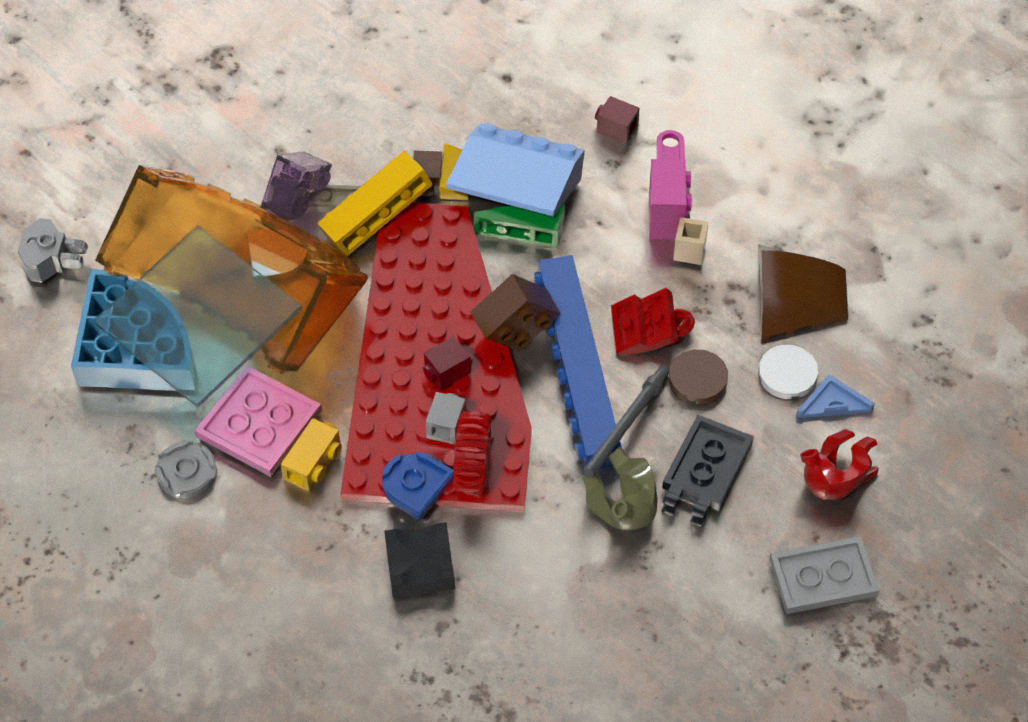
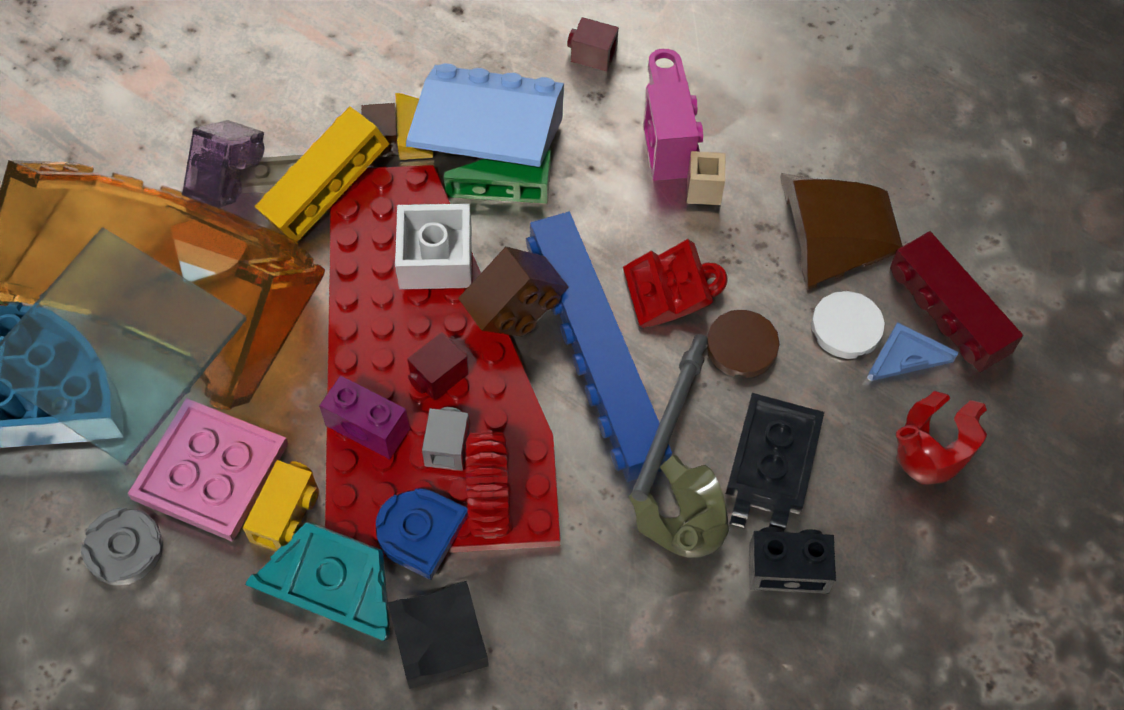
camera: 10 degrees left, 5 degrees up
light grey plate [769,536,880,614] -> none
none -> teal wing [245,522,390,641]
none -> magenta brick [319,376,410,459]
none -> white brick [395,204,472,289]
none -> black brick [749,527,836,594]
none -> dark red brick [890,231,1024,373]

